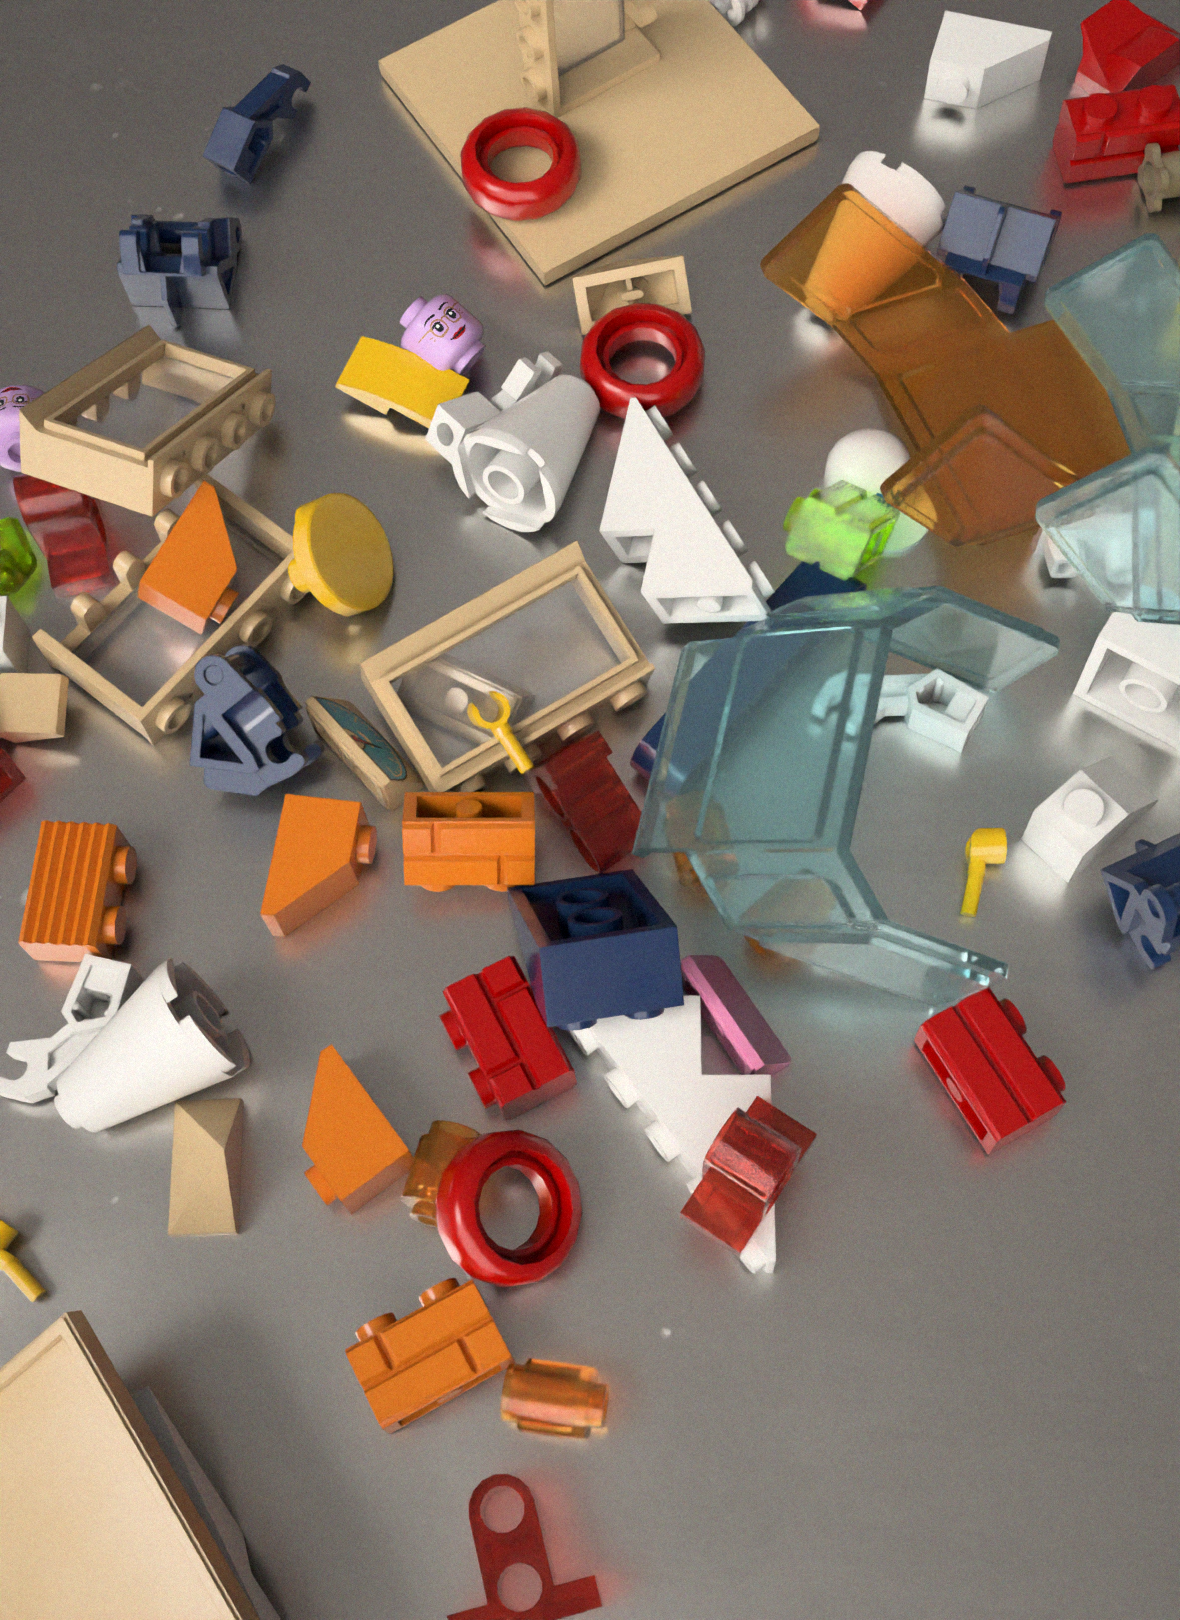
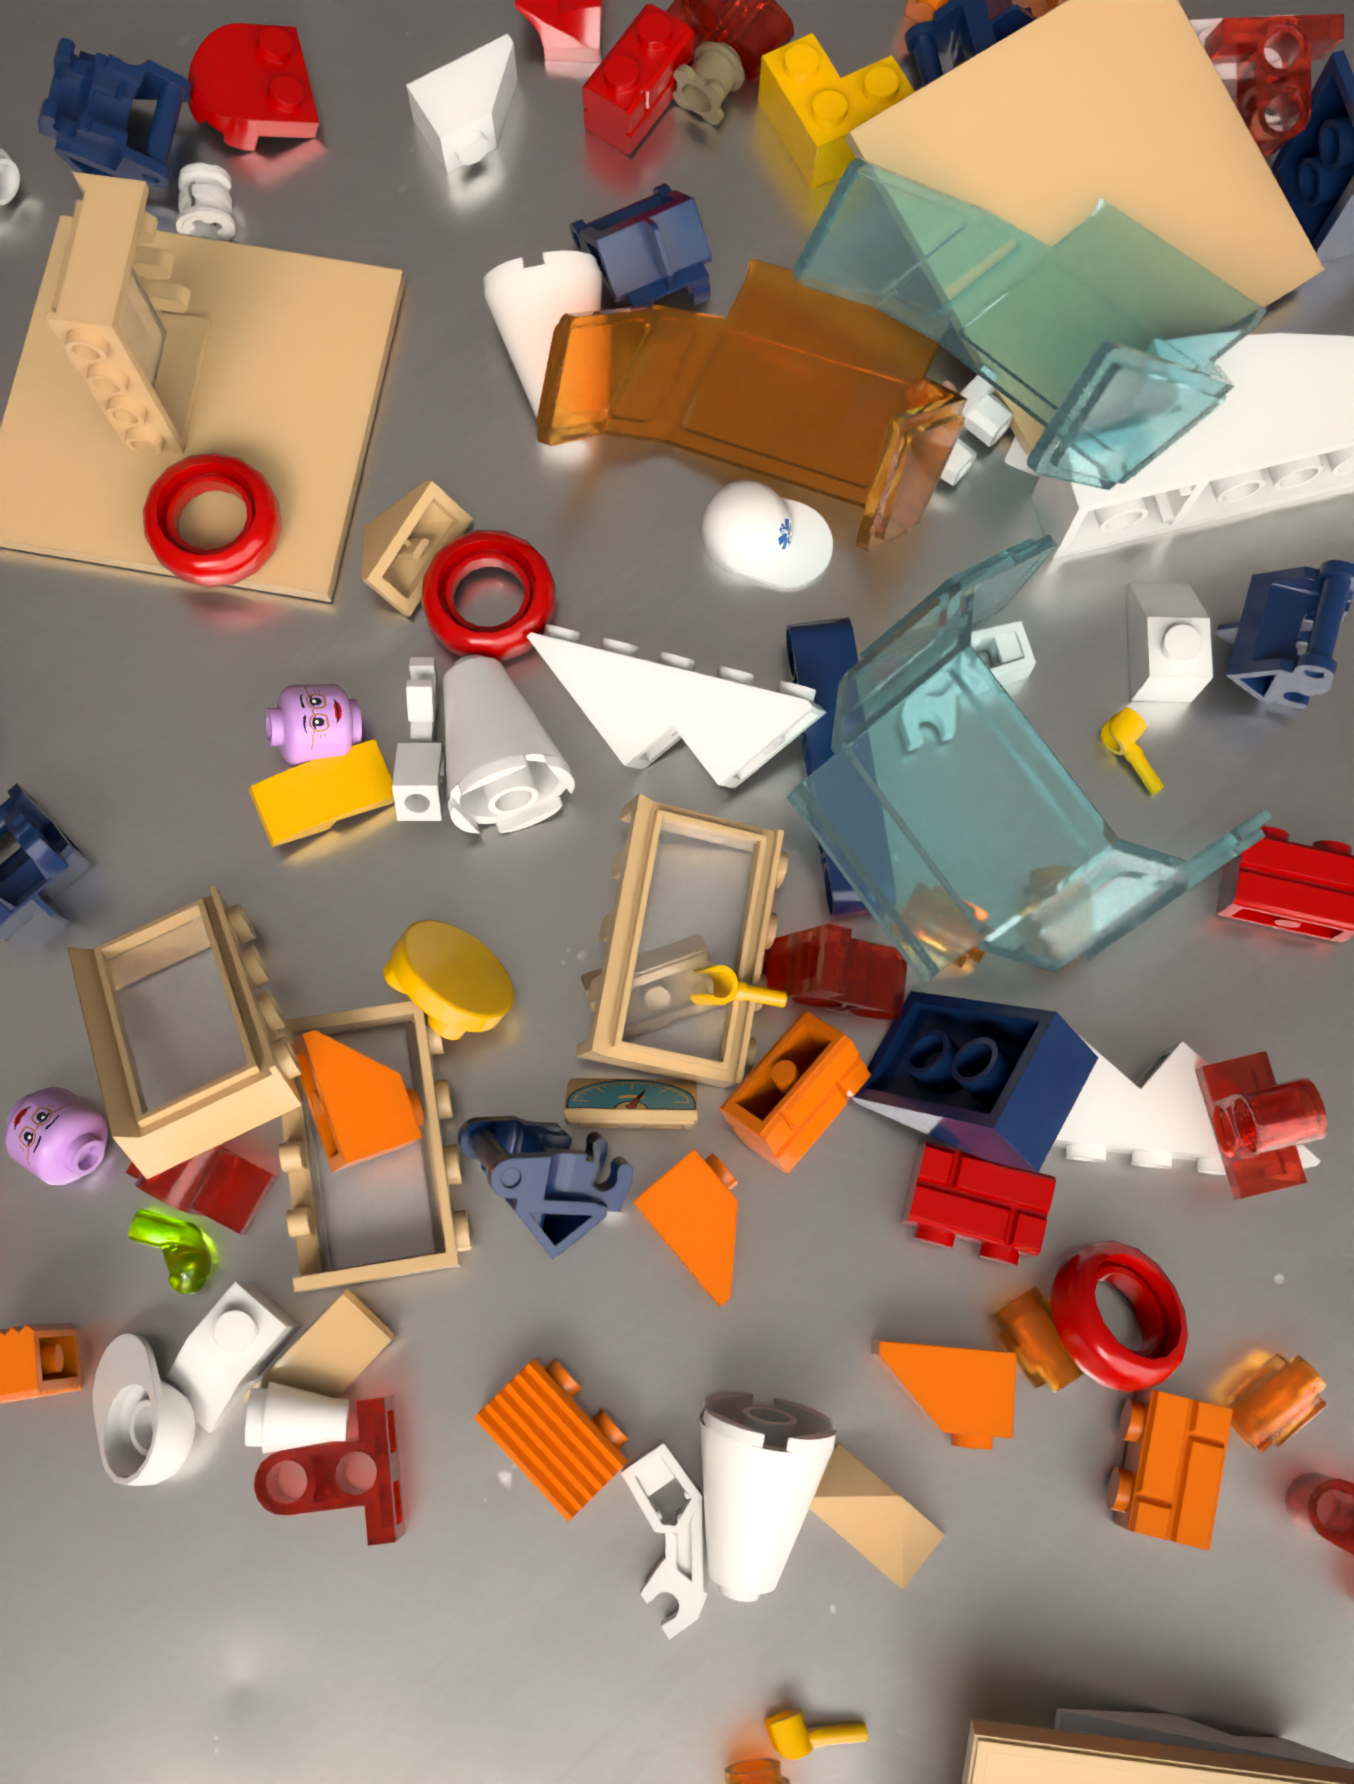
camera: 55 degrees left, 10 degrees up
bright pink slope [681,955,791,1076] -> none
clear neon green brick [783,480,901,581] -> none

